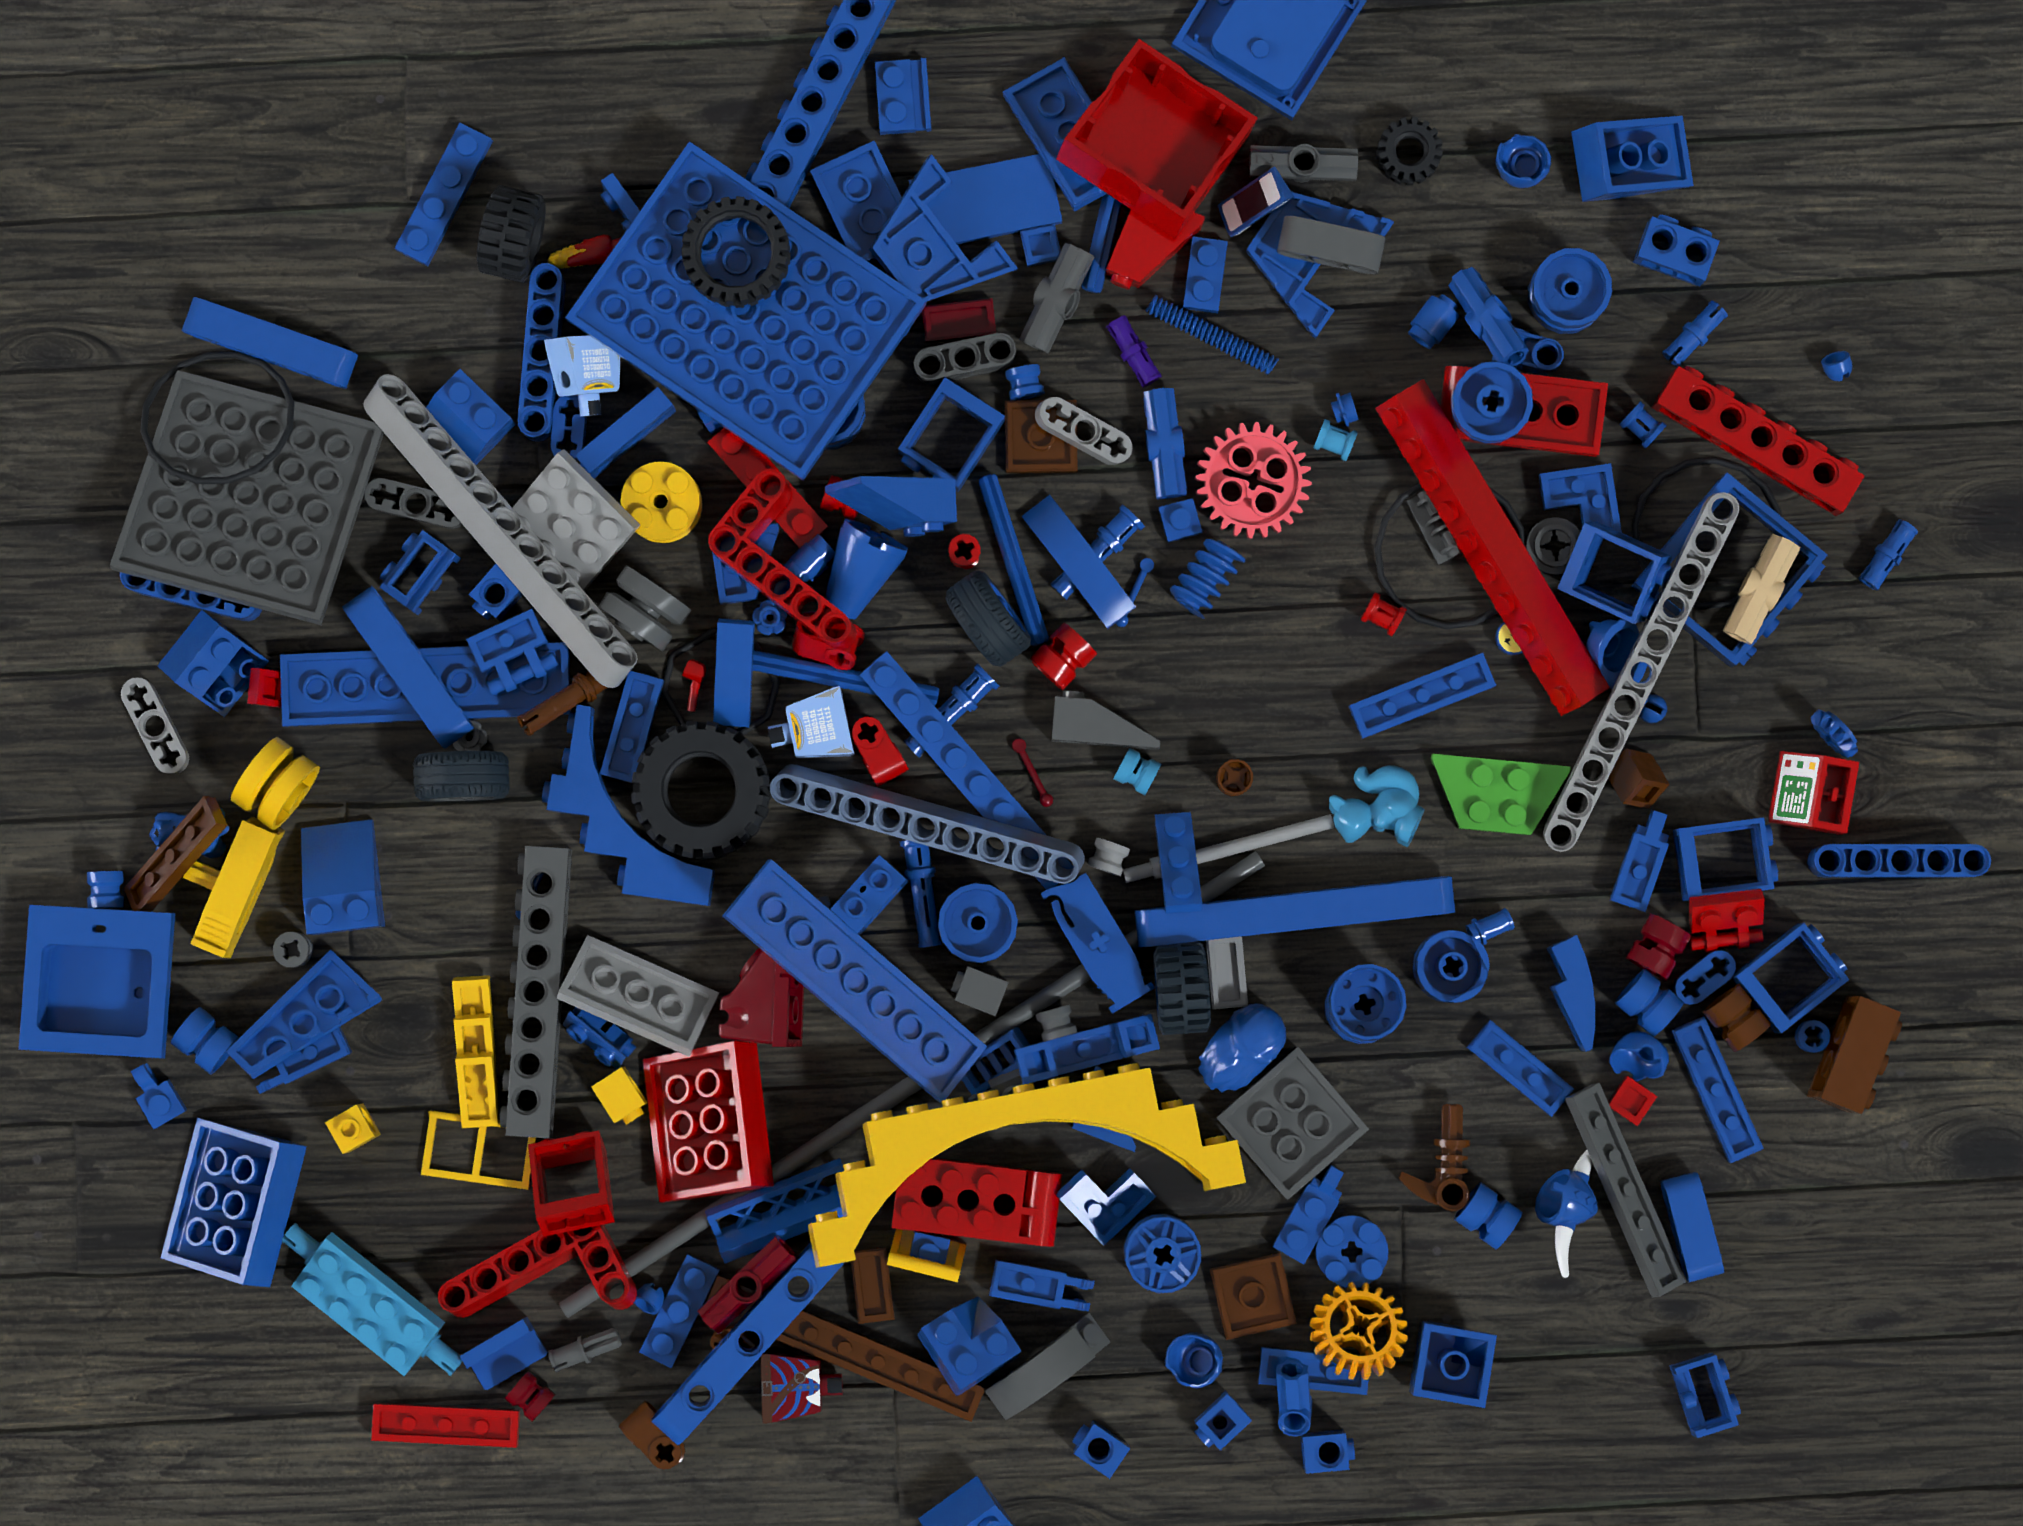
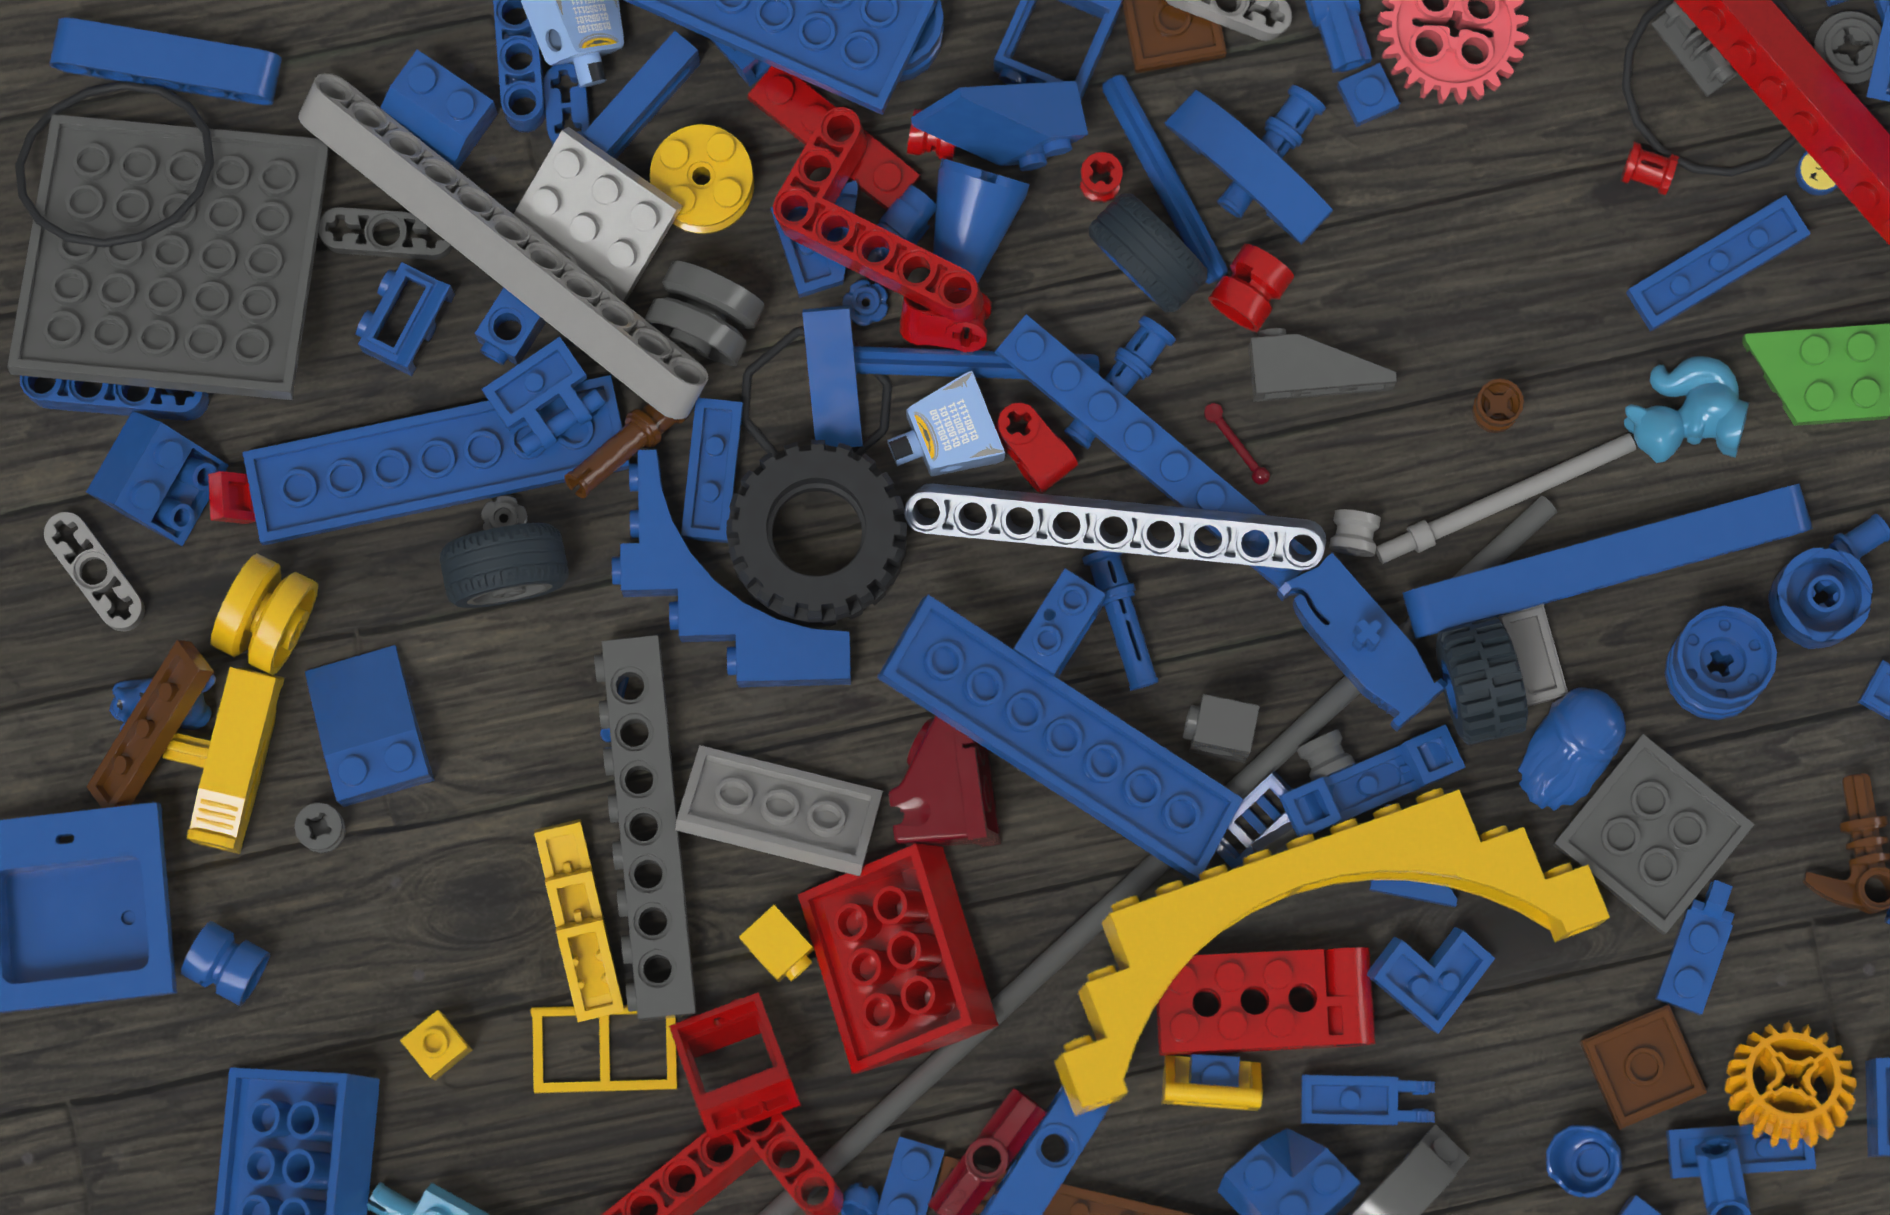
camera: 10 degrees left, 5 degrees down
blue wheel [87,871,124,909] -> none
blue plate [131,1063,187,1129] -> none
blue wing [226,950,382,1079] -> none
blue hinge [256,1027,352,1094] -> none
blue beam [342,586,474,749] -> none
blue hinge [563,1007,637,1070] -> none
red hand [682,659,707,712] -> none
blue fence [705,1158,844,1263] -> none
reddish brown tile [851,1247,895,1324] -> none
blue wheel [938,883,1018,963] -> none
dark azure wheel [1113,748,1161,795] -> none
blue hinge [1115,558,1154,627] -> none
blue wheel [1124,1213,1201,1293] -> none
blue plate [1155,812,1202,914] -> none
blue piece [1170,539,1246,619] -> none
blue plate [1315,1215,1388,1288] -> none

